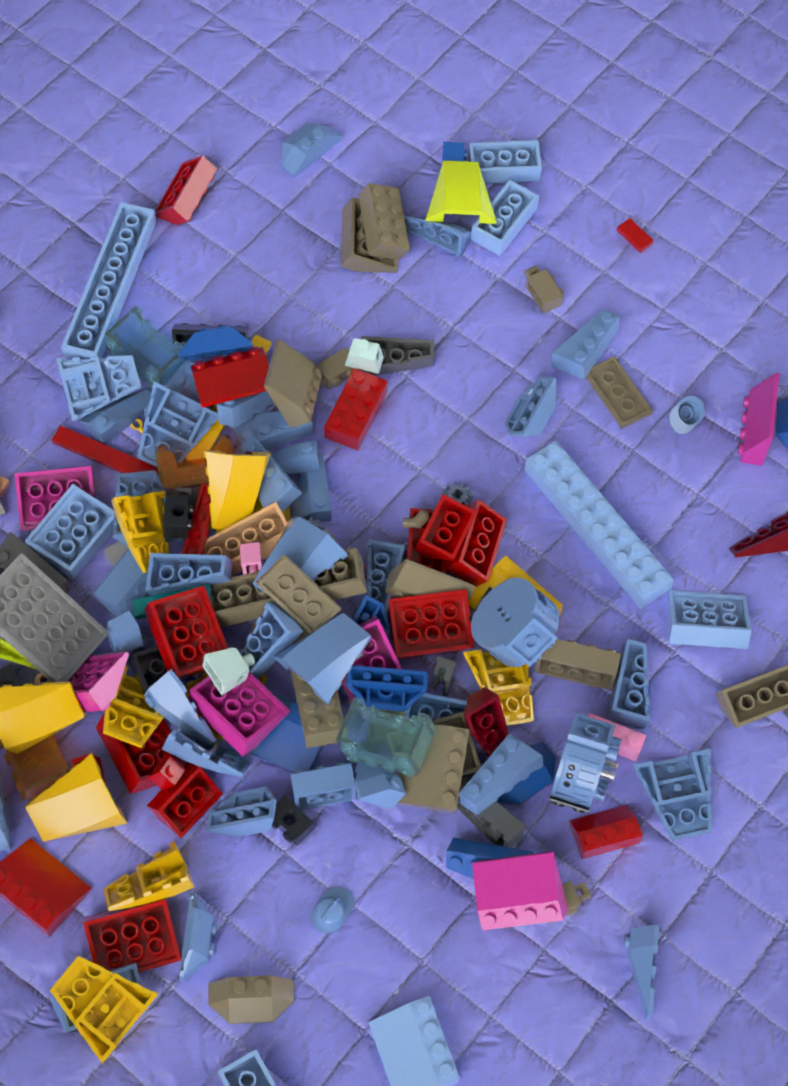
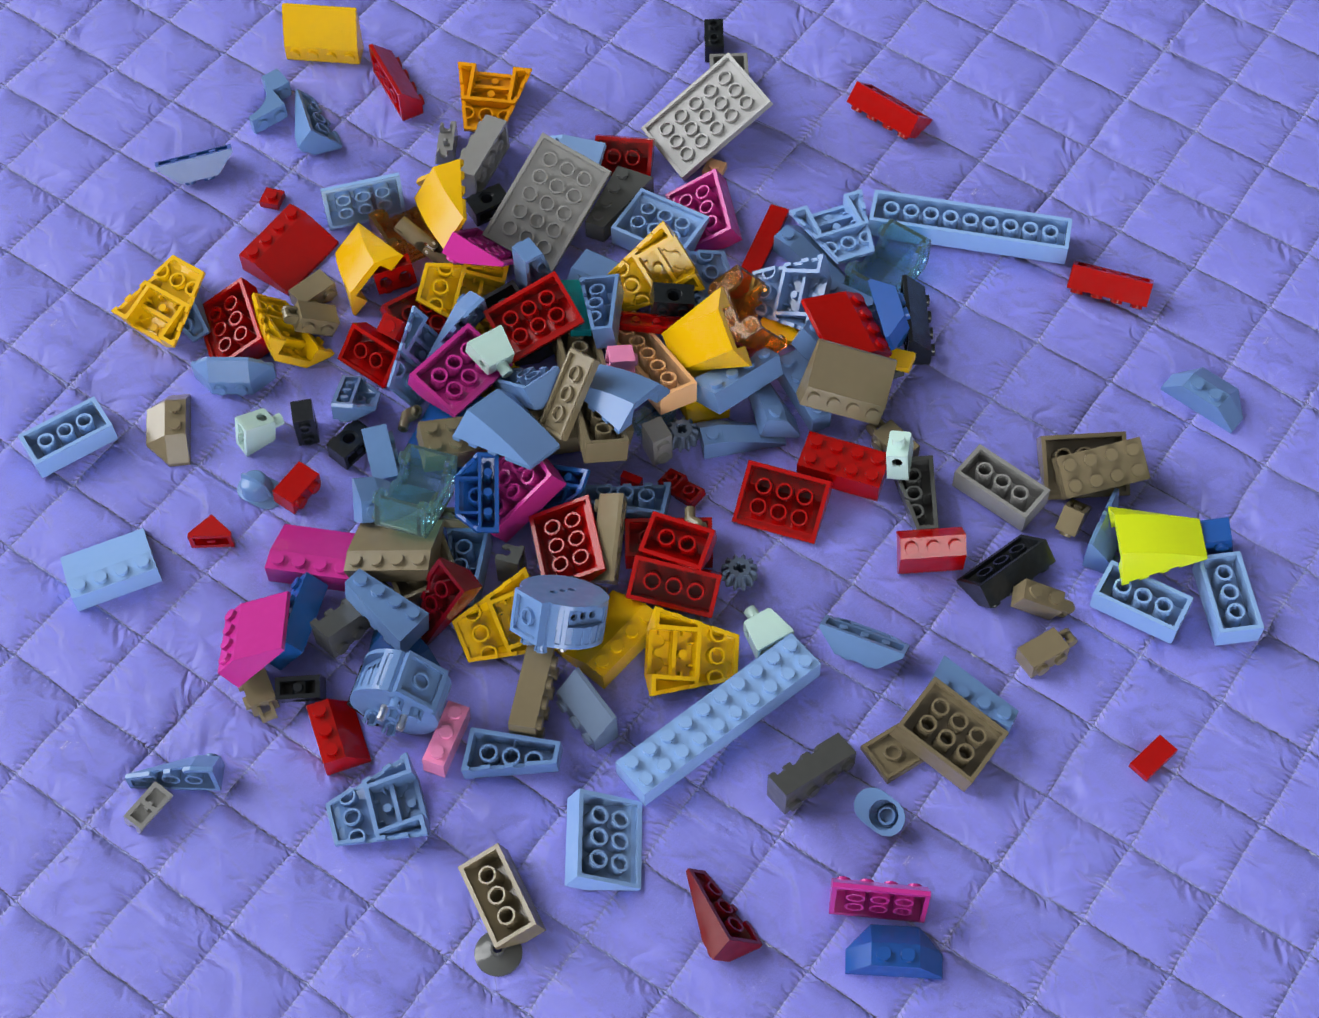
camera: 90 degrees right, 5 degrees down
none -> light grey hinge [124,781,173,834]
none -> red slope [187,514,235,548]
none -> light aqua torso [235,408,284,456]
none -> dark pink slope [265,524,355,591]
none -> red brick [272,461,321,514]
none -> black brick [275,675,326,703]
none -> dark tan brick [281,300,340,337]
none -> dark tan piece [288,269,338,306]
none -> black brick [290,399,320,446]
none -> dark tan piece [394,216,463,265]
none -> dark tan arm [398,405,422,432]
none -> sand blue slope [556,667,618,752]
none -> yellow wedge [644,606,740,697]
none -> red slope [657,468,706,507]
none -> red slope [732,460,833,544]
none -> light aqua torso [743,605,794,658]
none -> dark grey wedge [767,733,856,815]
none -> dark tan slope [890,677,1009,792]
none -> red slope [896,527,967,574]
none -> light grey brick [952,444,1050,531]
none -> black slope [956,534,1056,608]
none -> dark tan brick [1011,578,1075,620]
none -> dark tan slope [1055,498,1092,538]

